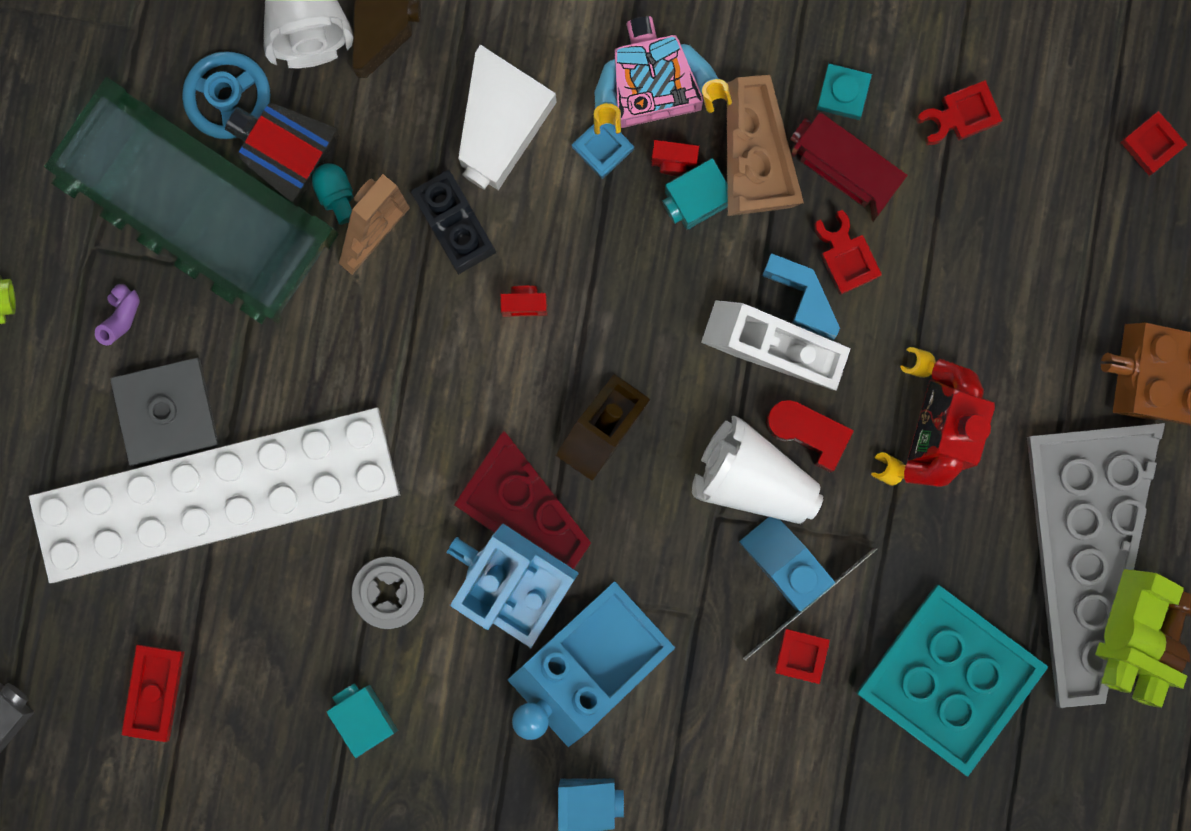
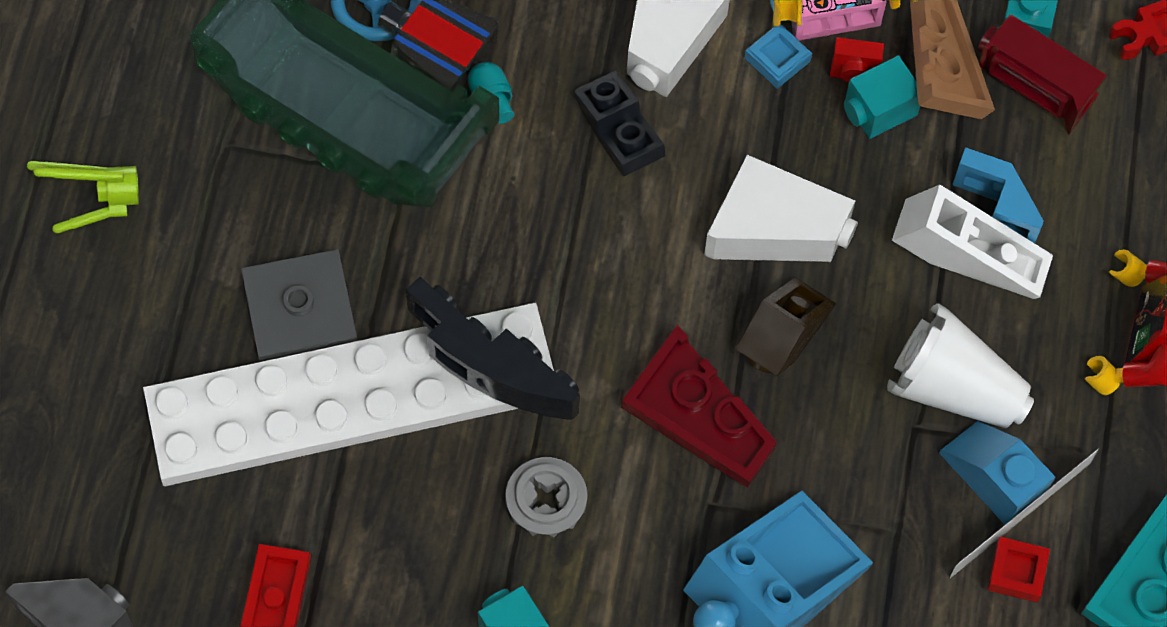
camera: 10 degrees left, 20 degrees down
medium lavender arm [95,284,140,345] -> none
medium nougat wing [339,174,410,275] -> none
dark azure plate [446,524,579,648] -> none
red plate [501,285,548,317] -> none
red leg [766,400,854,473] -> none
red plate [814,210,882,295] -> none
none -> black slope [406,277,580,420]
none -> white slope [704,155,858,262]

